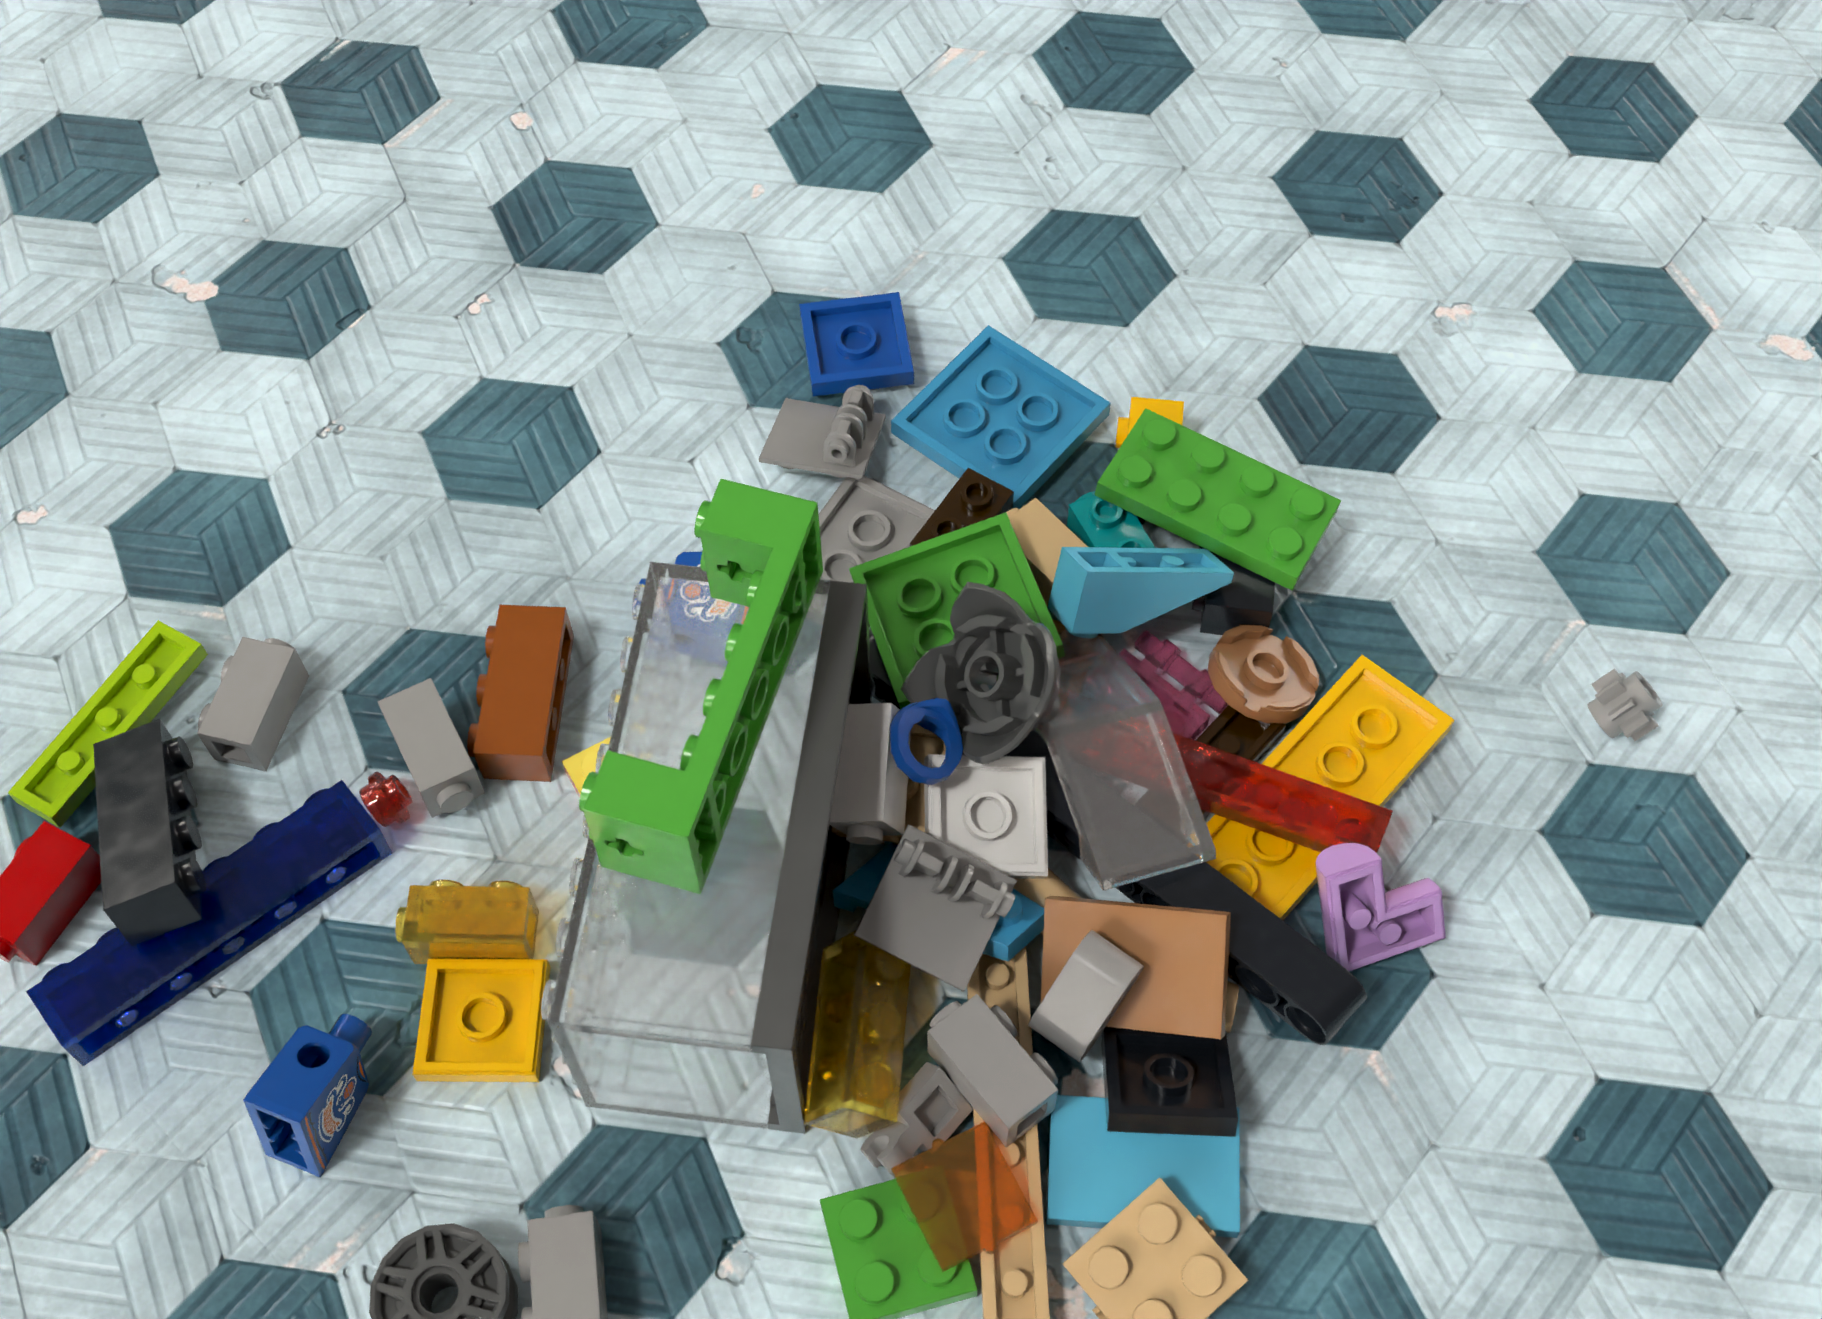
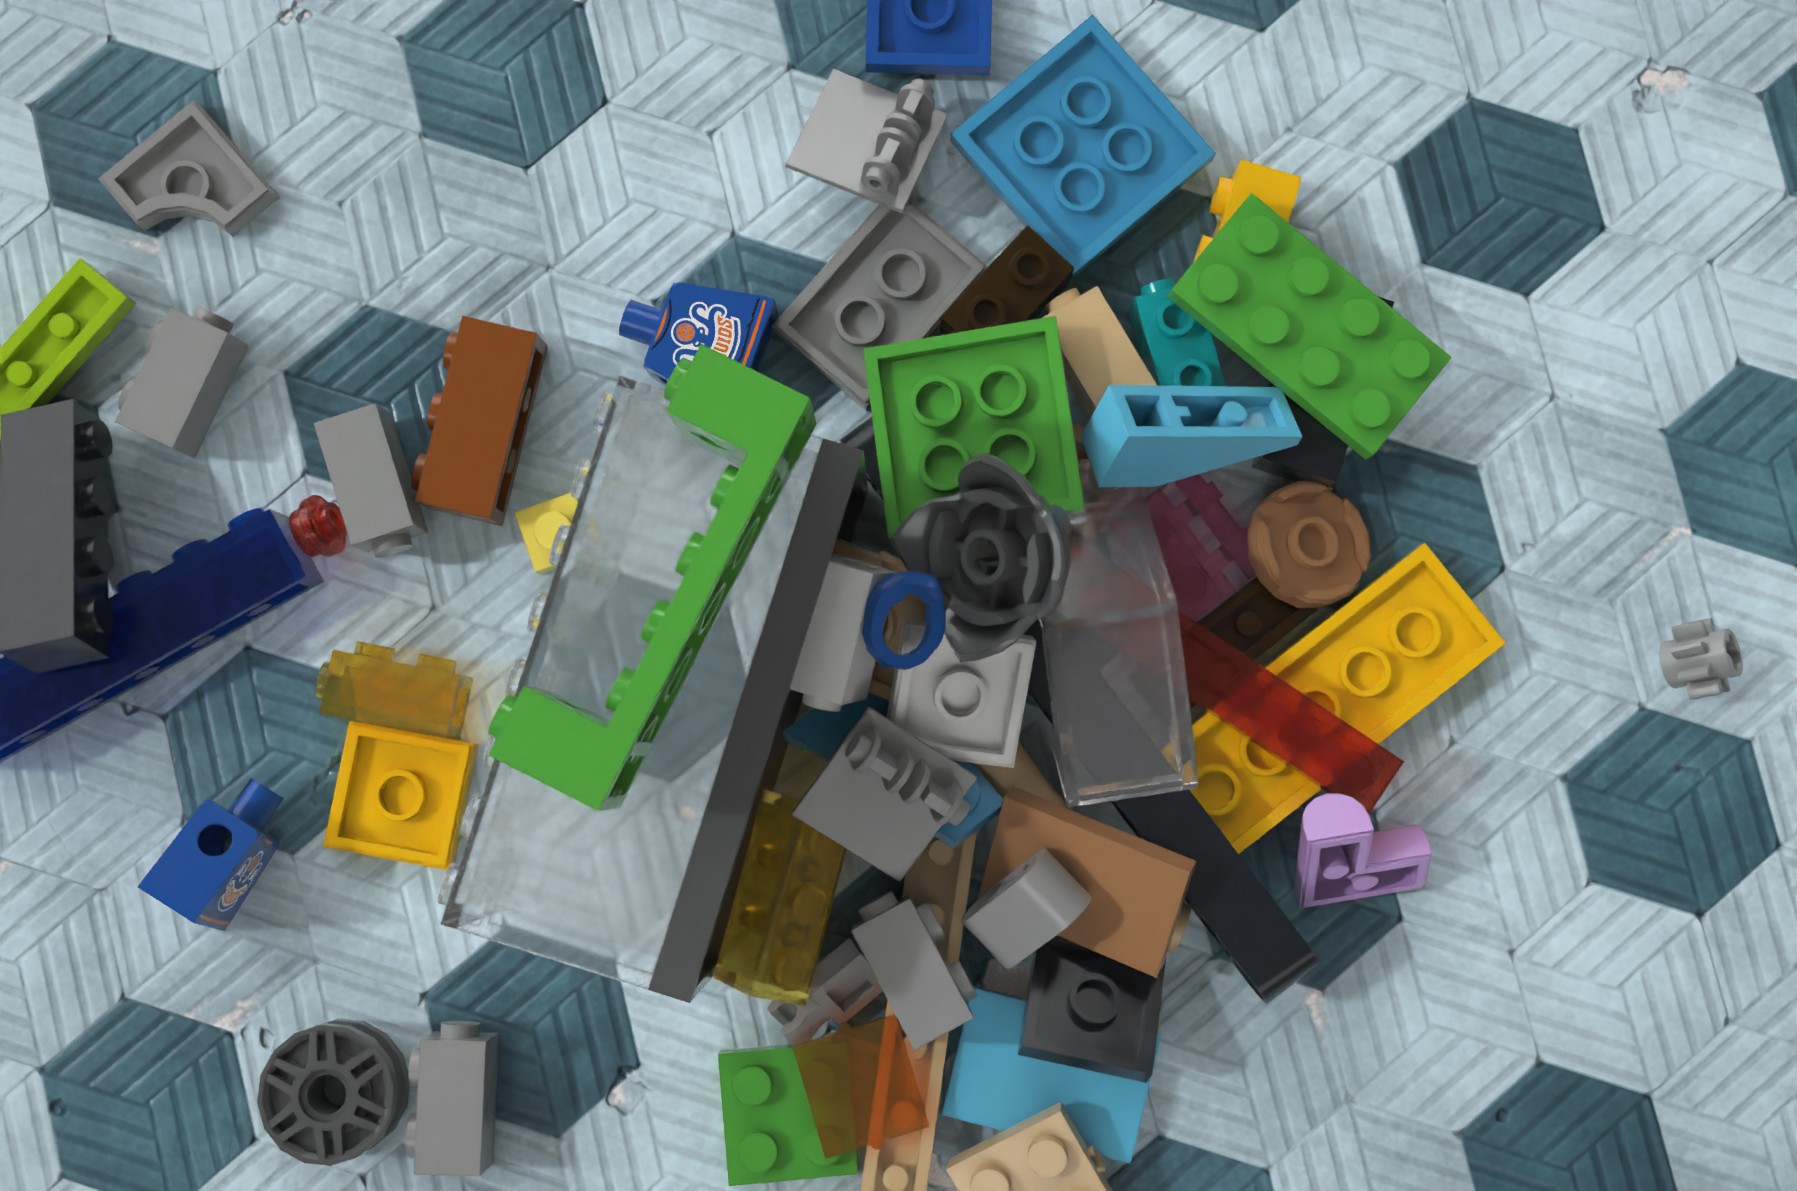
camera: 10 degrees right, 25 degrees up
none -> light grey tile [98,99,280,237]

